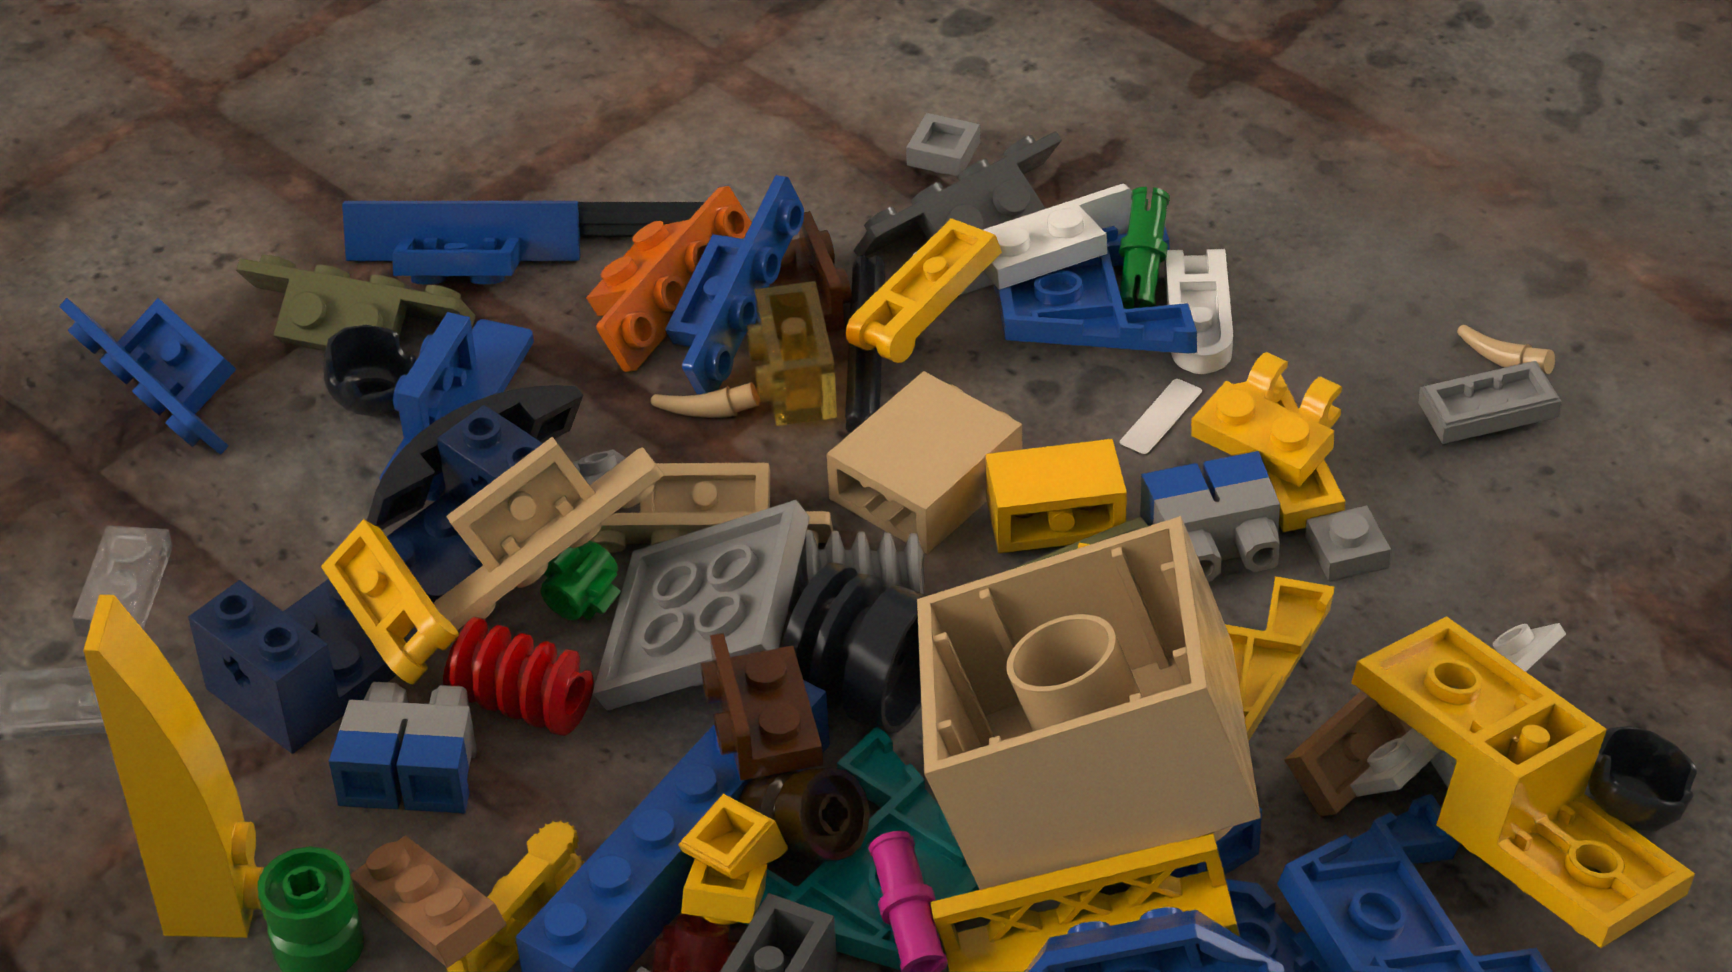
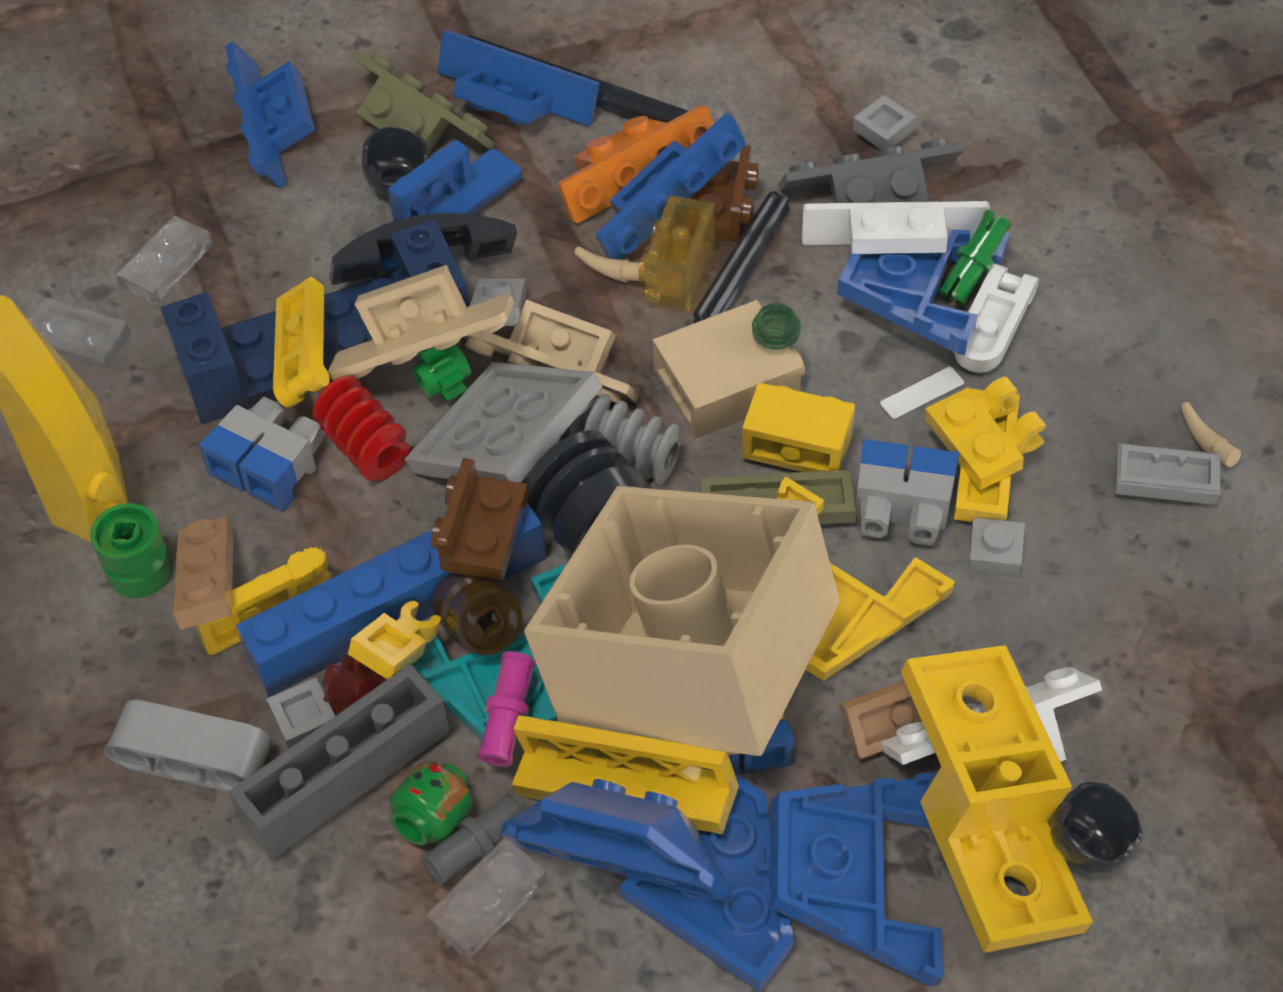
camera: 25 degrees right, 10 degrees up
yellow slope [678,794,788,879] -> none
yellow plate [846,218,1002,363] -> none
none -> clear green plate [752,303,801,350]

